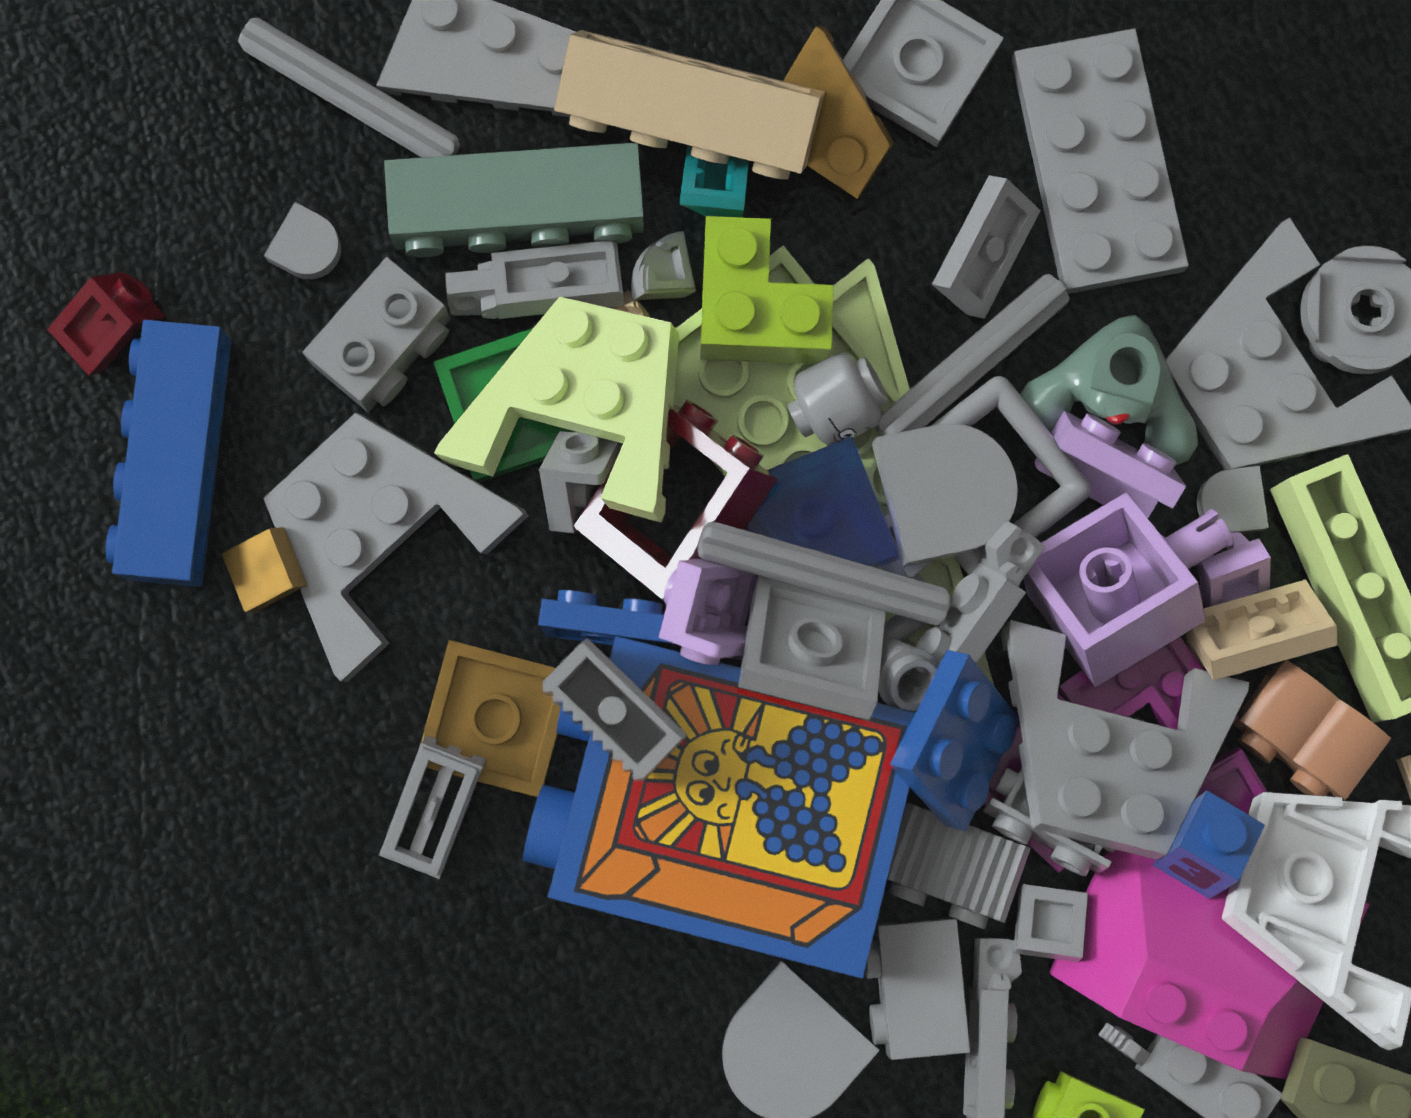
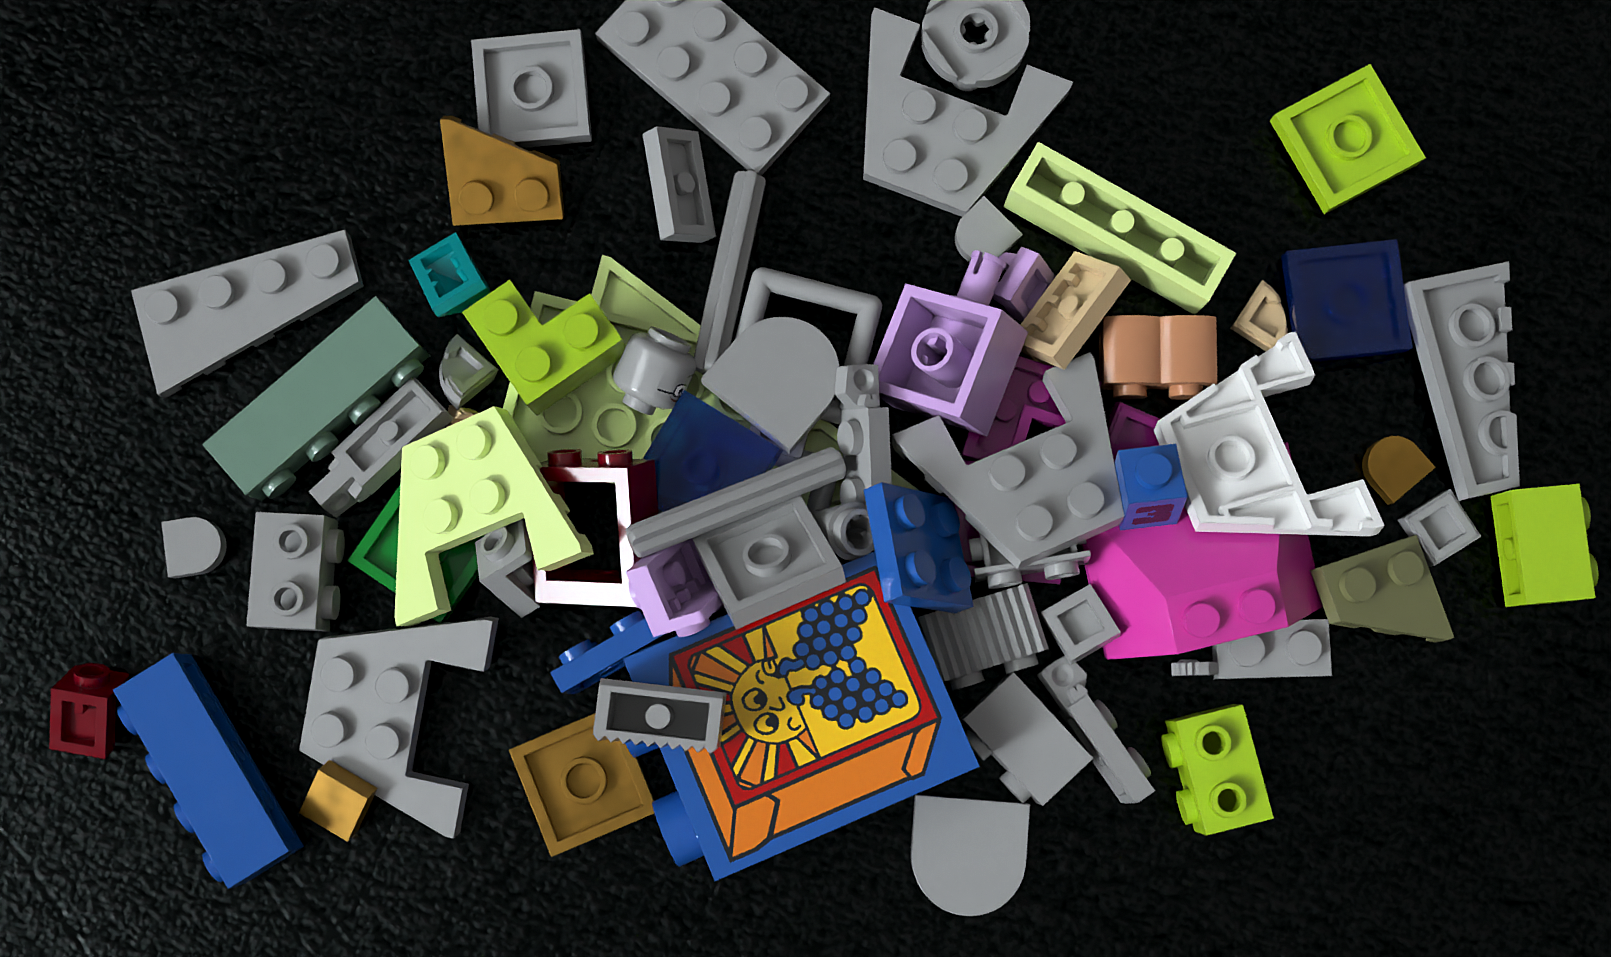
camera: 30 degrees left, 0 degrees up
light grey axle [238,18,460,158] -> none
light grey tile [379,735,486,879] -> none
tan brick [554,30,825,179] -> none
sand green head [1020,315,1198,465] -> none
lavender bracket [1035,411,1186,518] -> none

